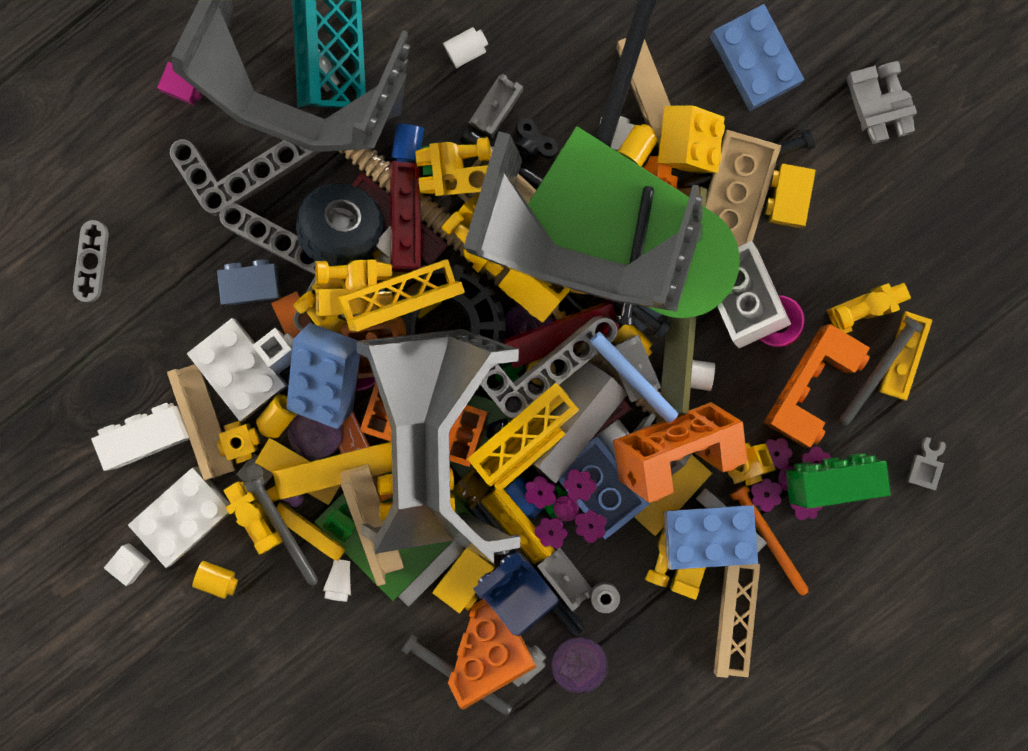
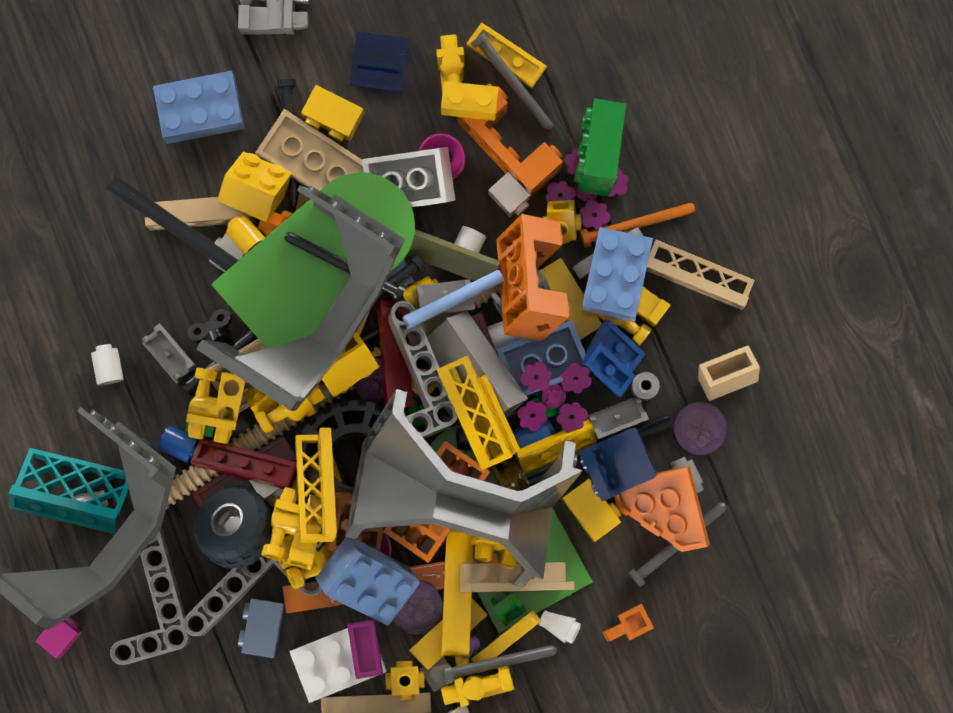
camera: 75 degrees left, 5 degrees down
white brick [252,328,293,374] -> none
yellow brick [256,394,297,438] -> none
light grey beam [398,540,466,607] -> none
light grey plate [906,437,946,490] -> none
none -> magenta tile [347,619,383,679]
none -> clear blue slope [349,31,410,92]
none -> yellow brick [441,81,498,121]
none -> white brick [488,172,530,217]
none -> blue slope [582,320,646,397]
none -> orange plate [602,604,654,642]
none -> tan brick [698,346,760,401]

